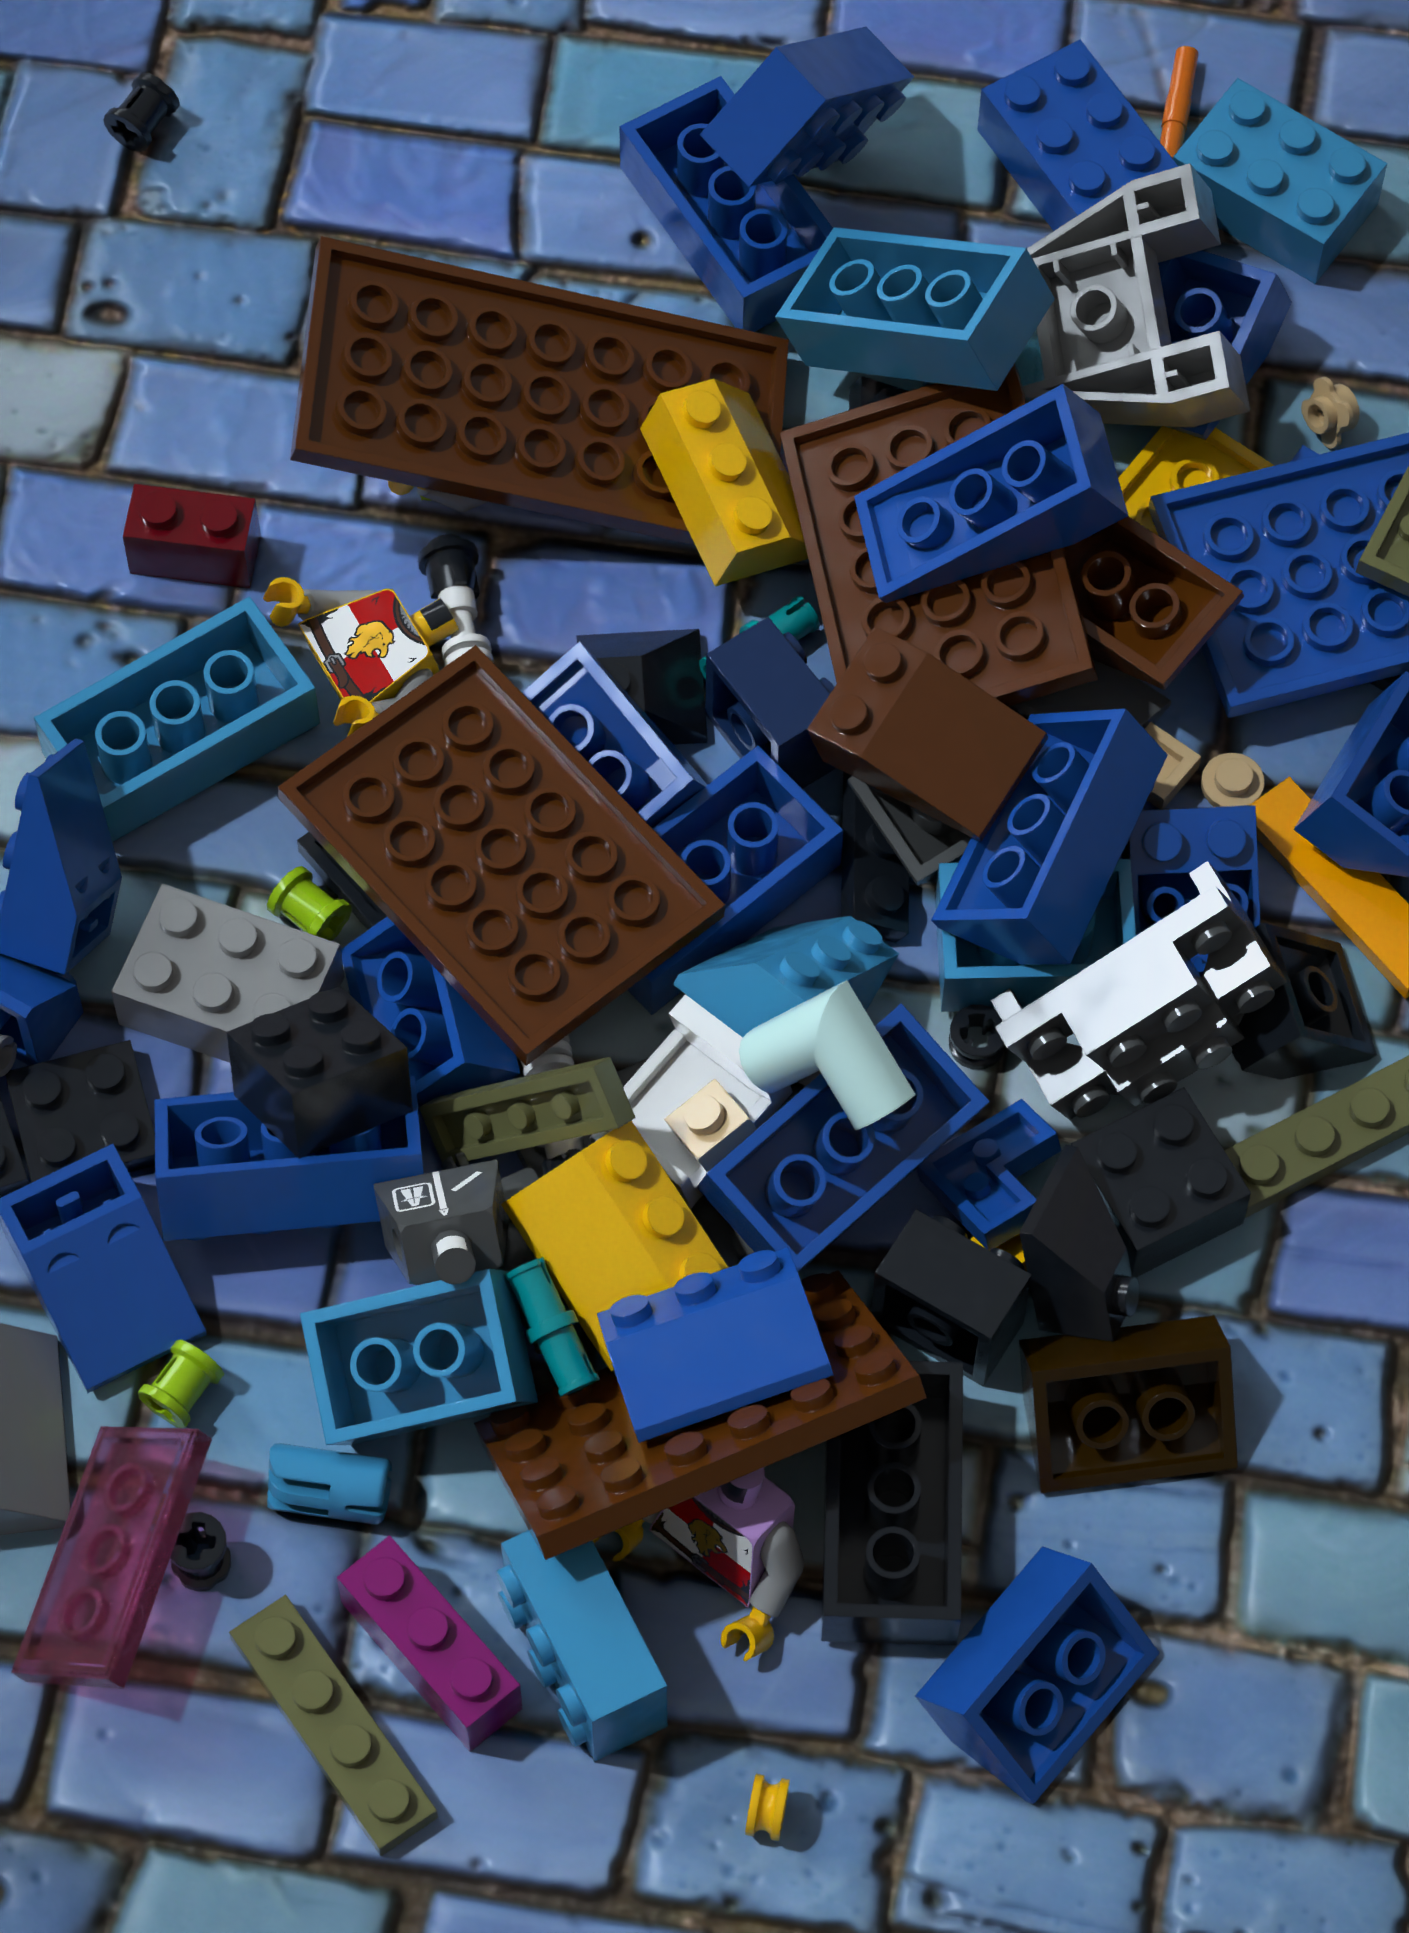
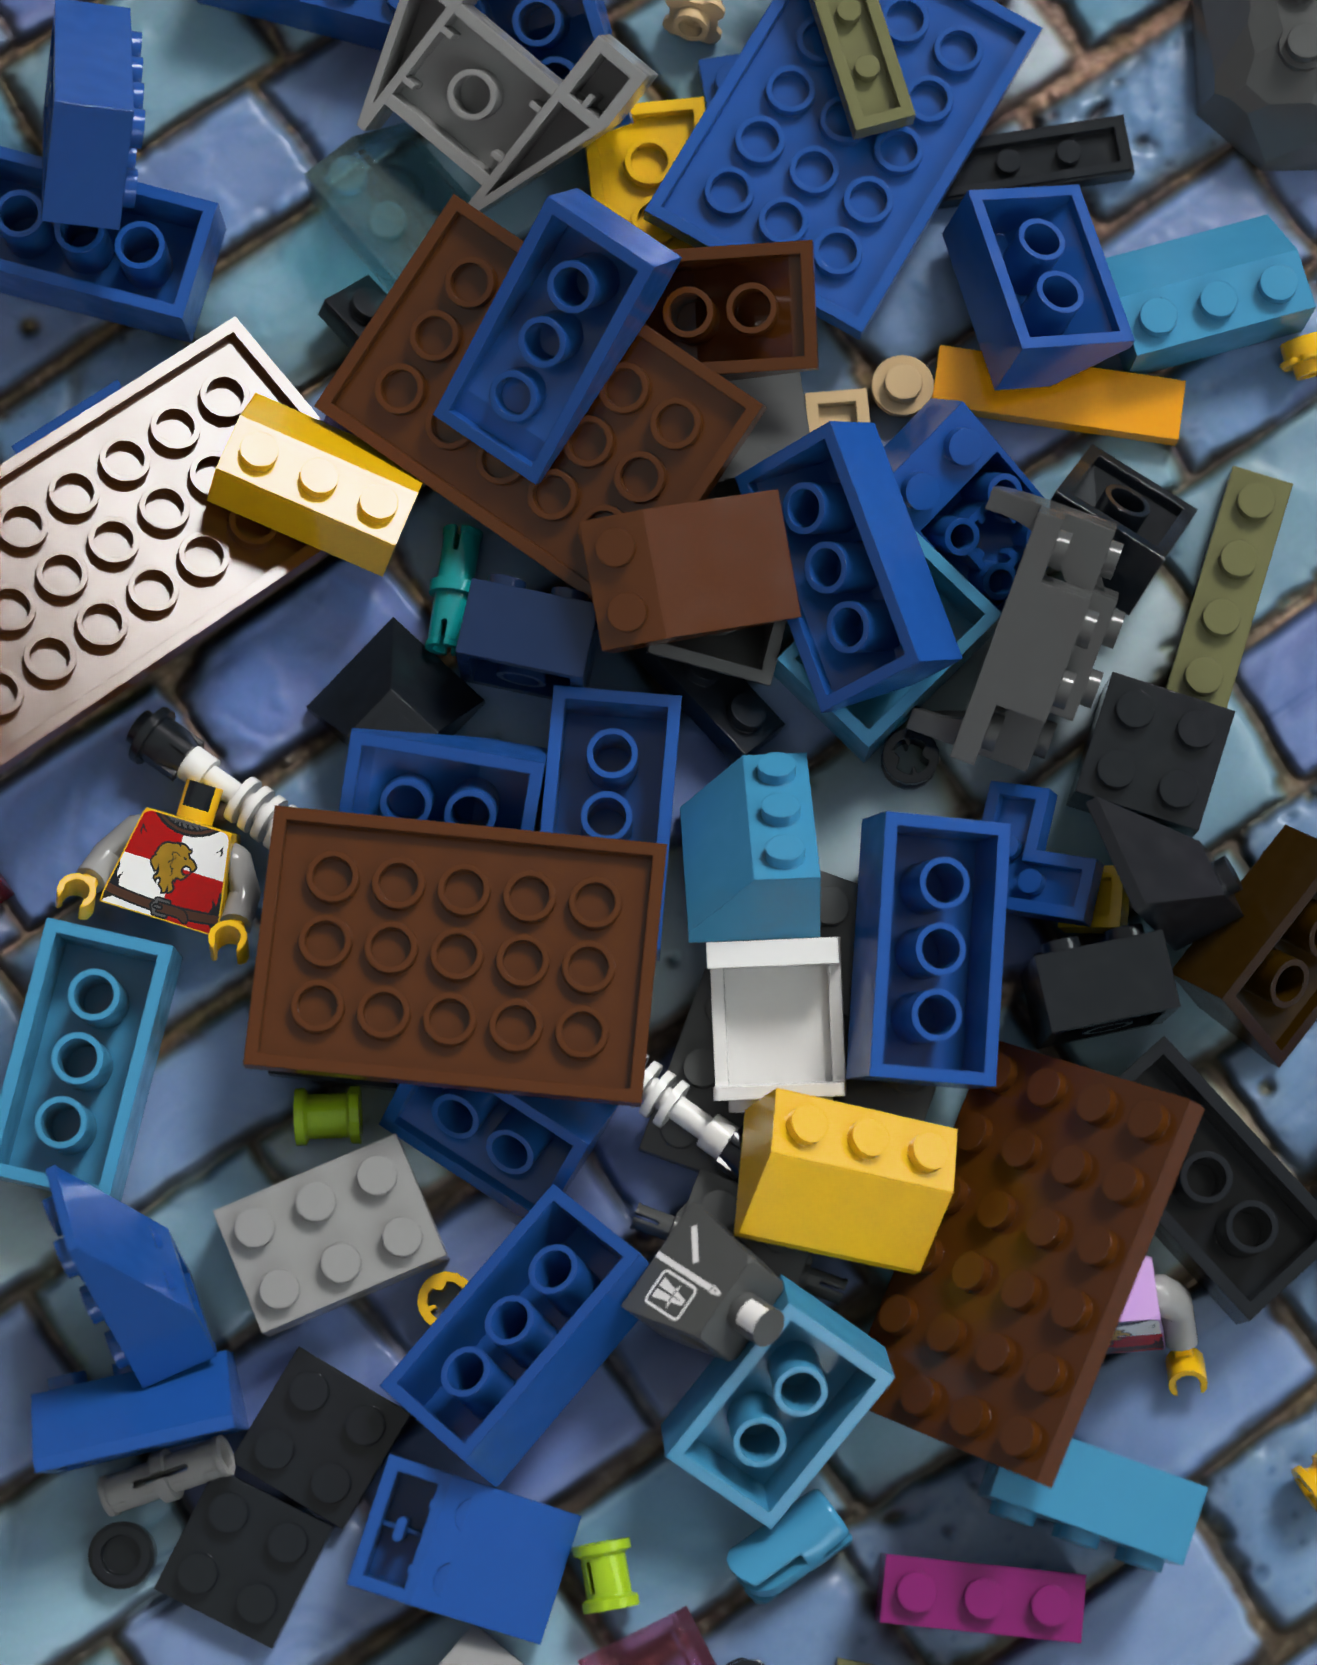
camera: 45 degrees left, 15 degrees up
black brick [227,986,413,1159] -> none
olive plate [419,1057,636,1164] -> none
teal pin [505,1257,600,1397] -> none
blue slope [597,1247,834,1443] -> none
tan plate [664,1079,757,1172] -> none
light aqua brick [739,980,916,1130] -> none
dark azure brick [775,227,1055,391] -> none

